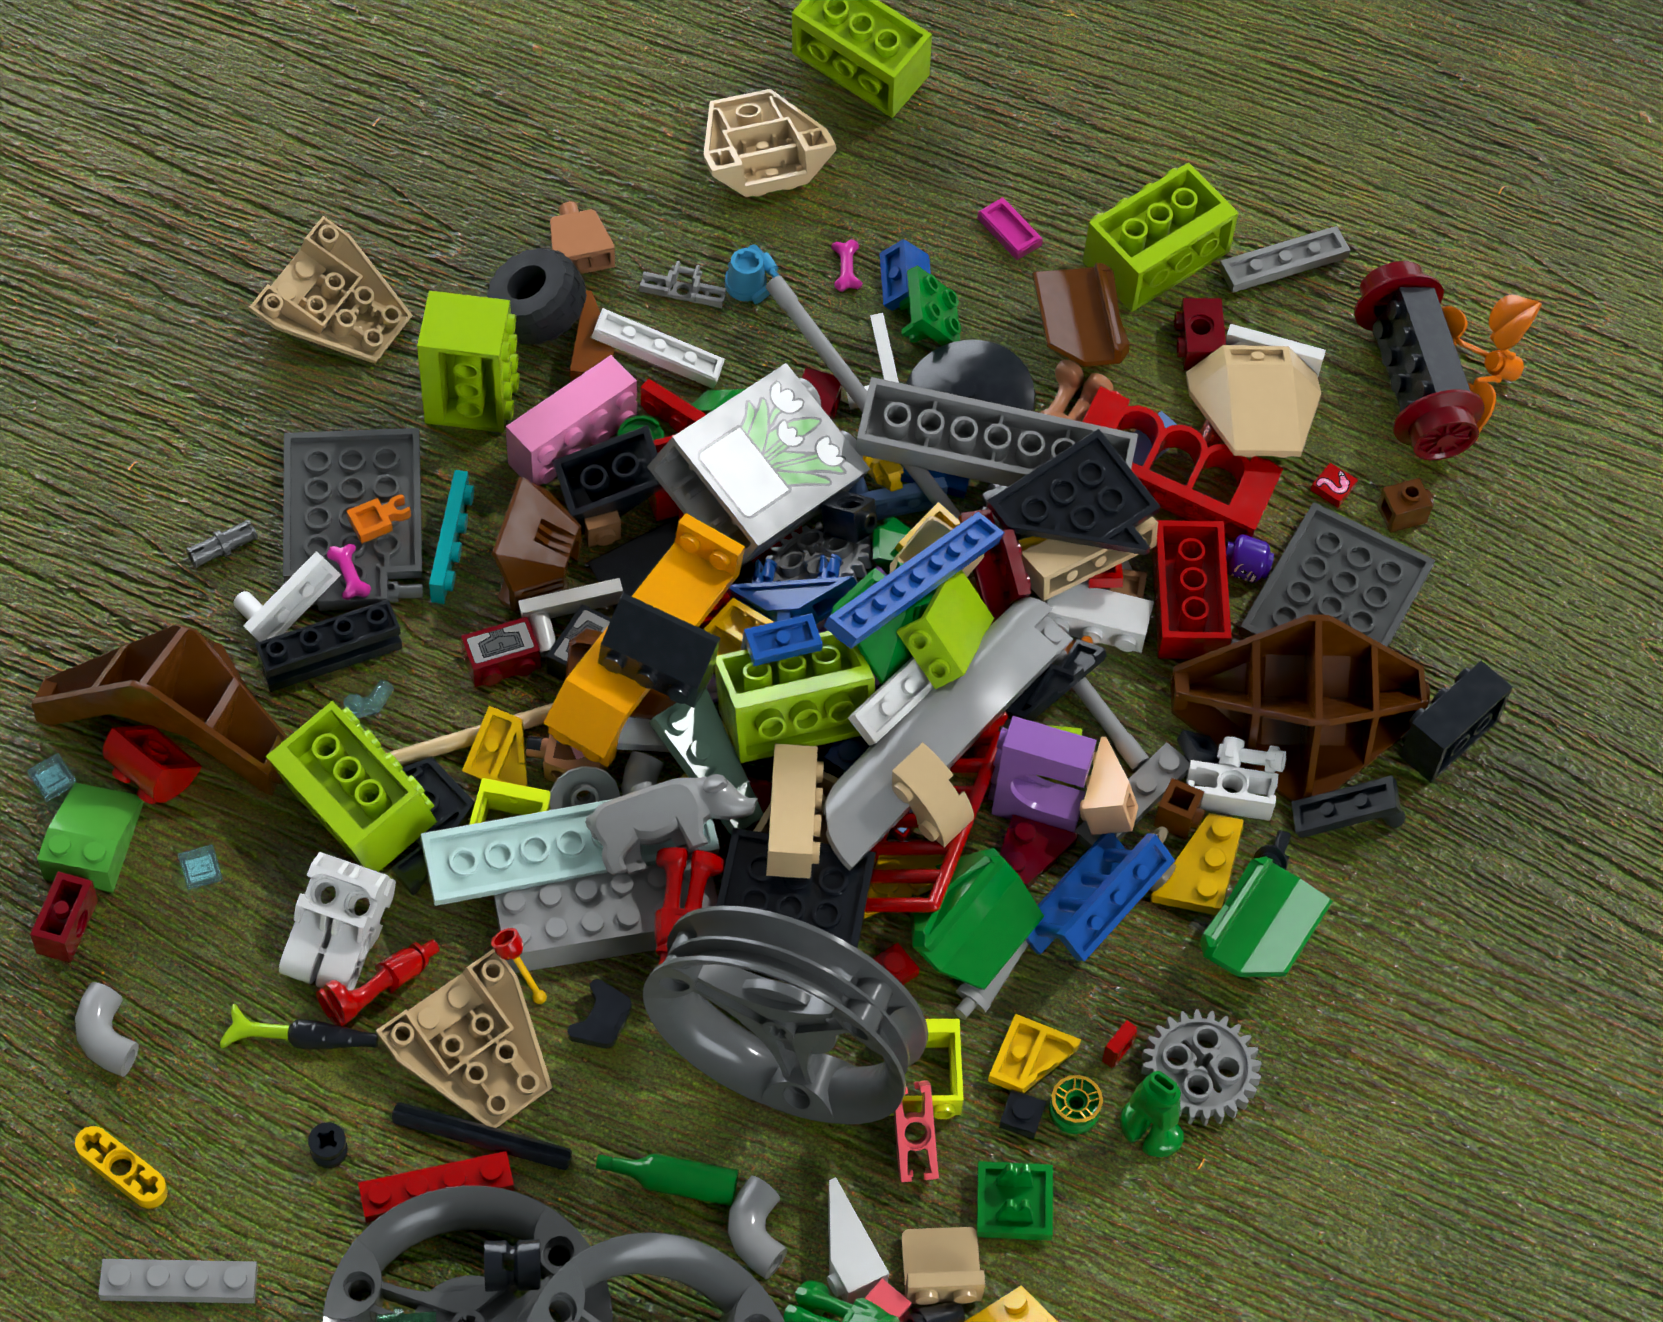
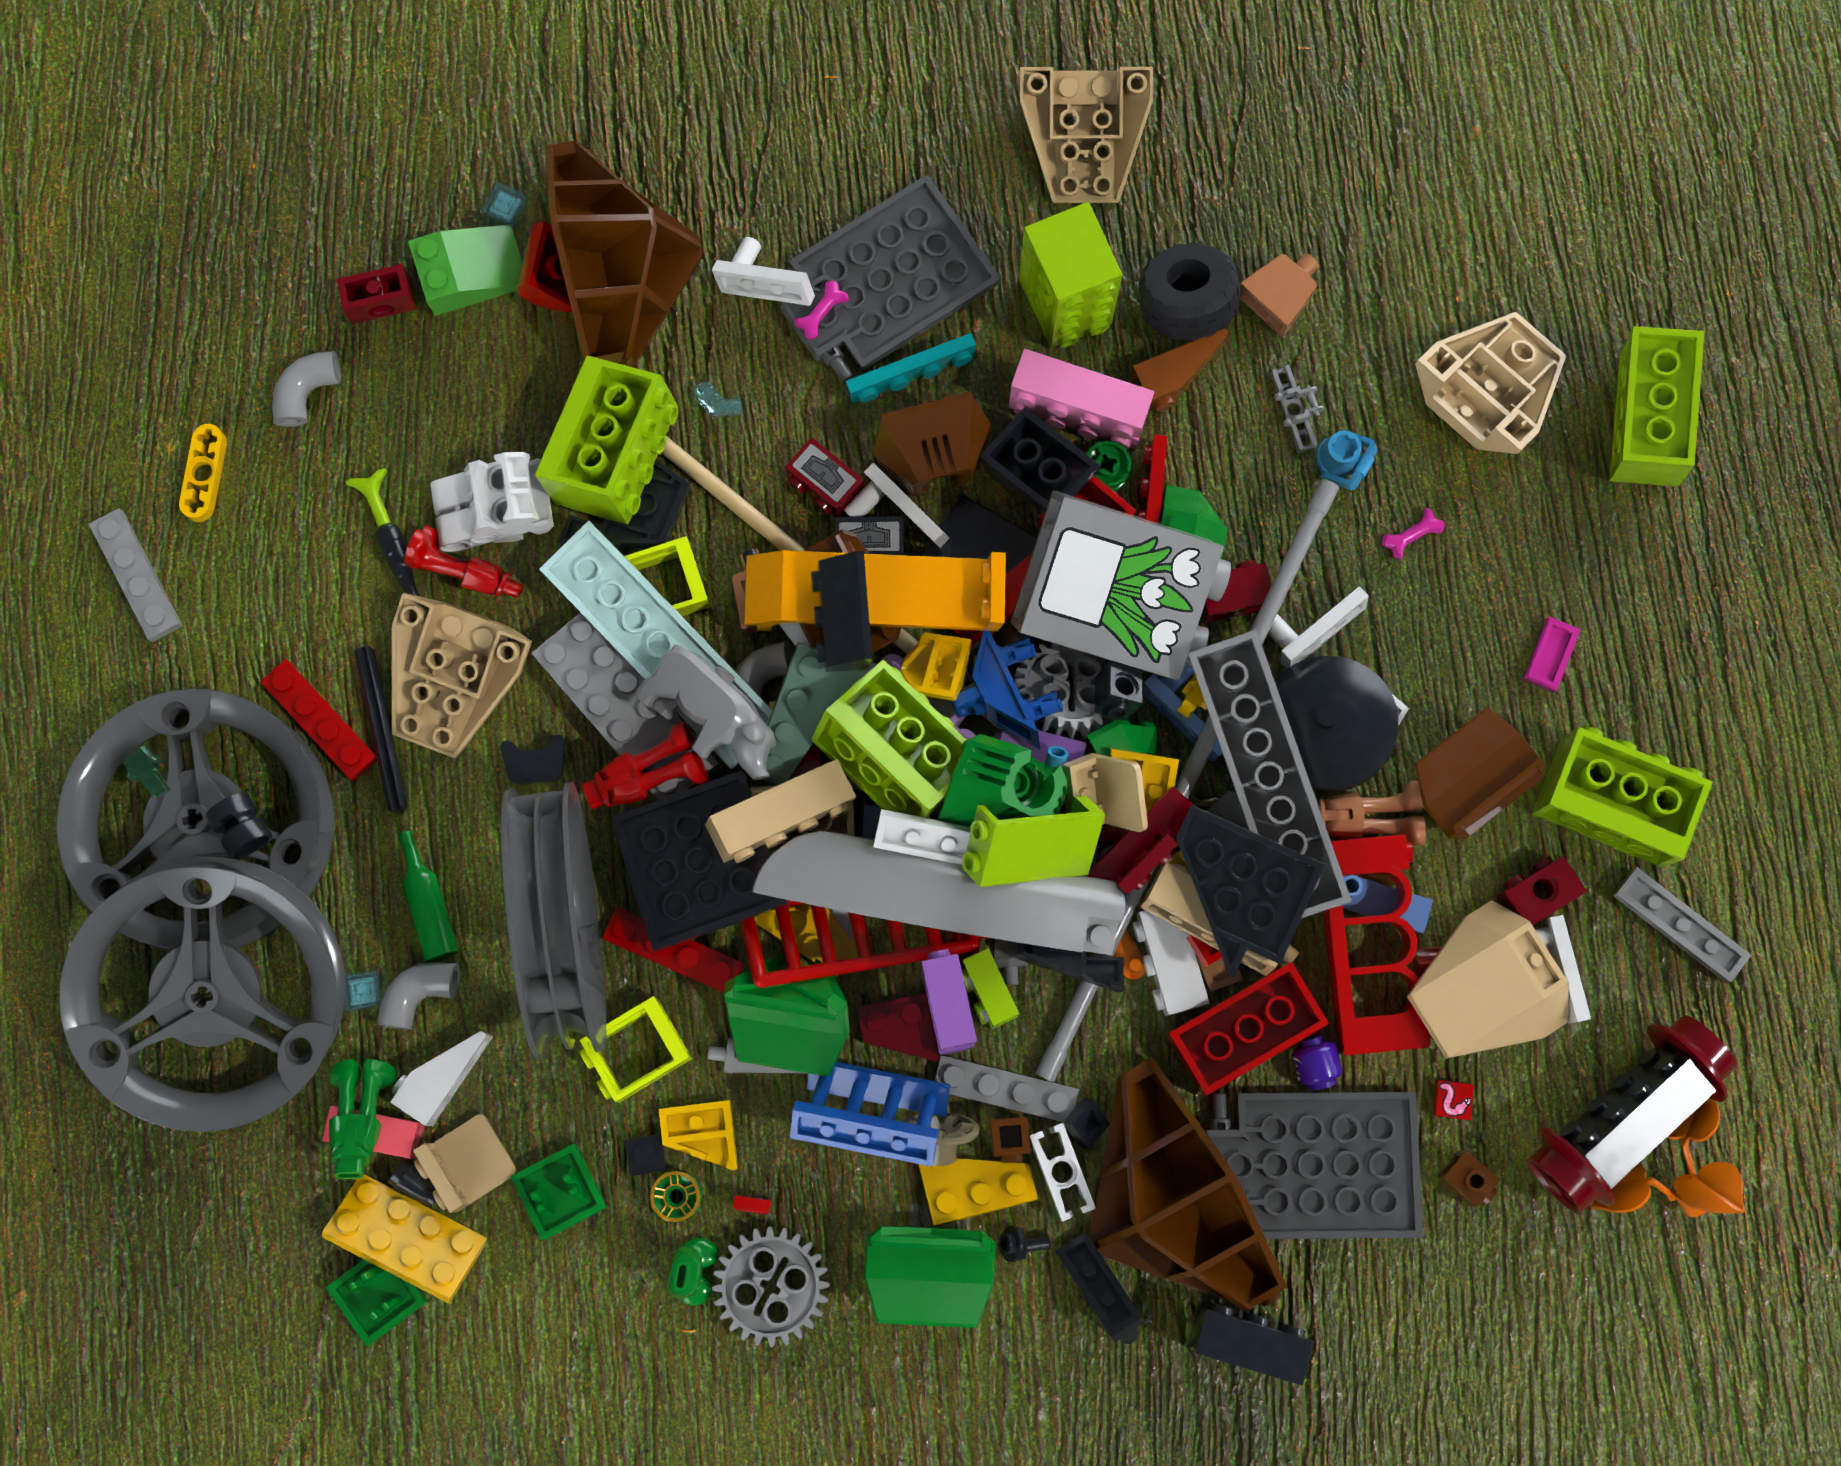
camera: 65 degrees right, 20 degrees up
clear light blue tile [178,844,223,890] -> none
dark grey pin [186,519,258,568] -> none
black brick [255,600,402,692] -> none
black wheel [308,1122,348,1168] -> none
orange plate [346,495,411,544] -> none
yellow wing [462,706,528,787] -> none
red hinge [491,928,547,1004] -> none
light grey dish [549,766,620,810] -> none
medium nougat plate [584,511,621,547] -> none
white tile [591,308,725,389] -> none
blue panel [741,613,823,667] -> none
blue plate [823,512,1005,649] -> none
blue panel [879,239,931,311] -> none
tan brick [892,742,974,847] -> none
coral piece [893,1081,939,1182] -> none
green plate [899,265,961,346] -> none
light nougat slope [1080,736,1138,835] -> none
white bar [1217,737,1286,774] -> none

